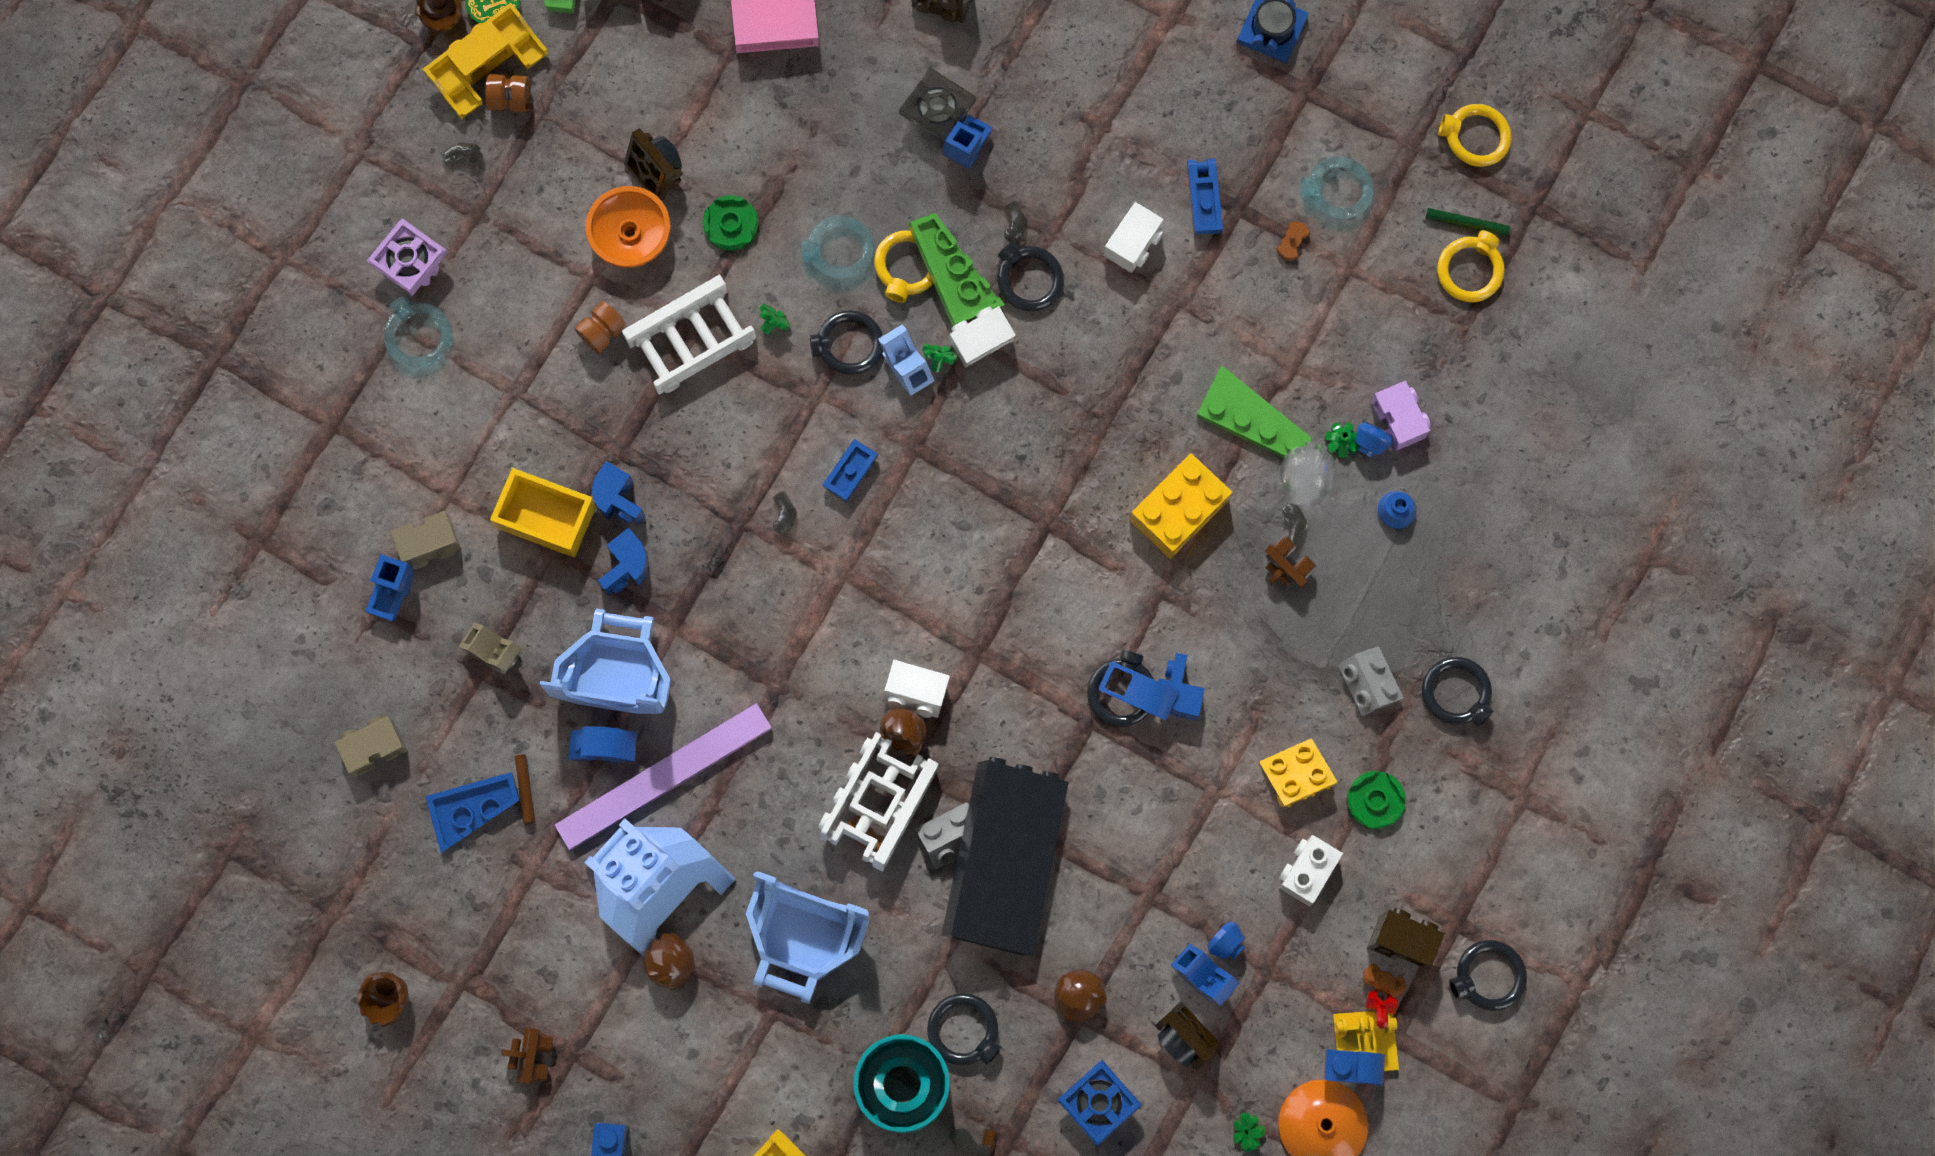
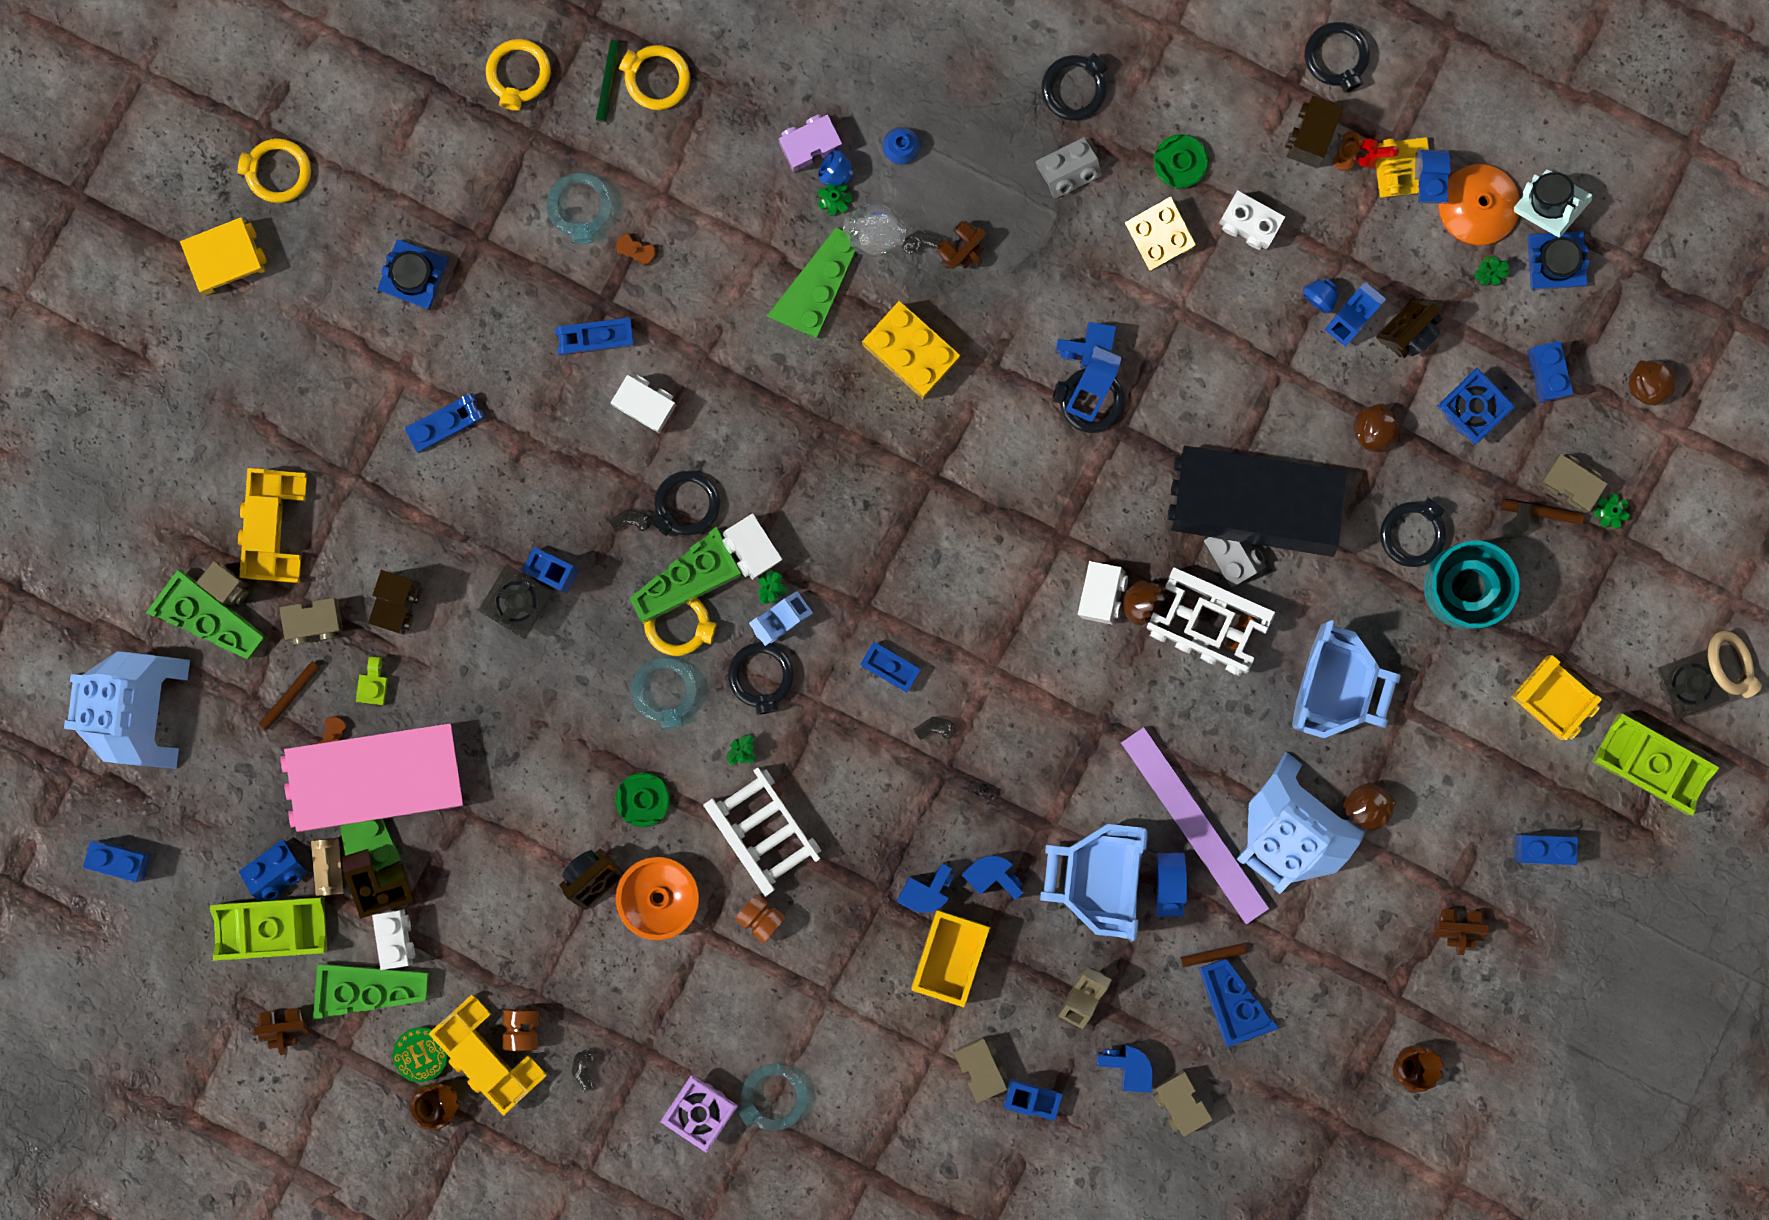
camera: 95 degrees left, 10 degrees up
none -> blue plate [404,393,485,453]
none -> blue brick [1096,1044,1152,1093]

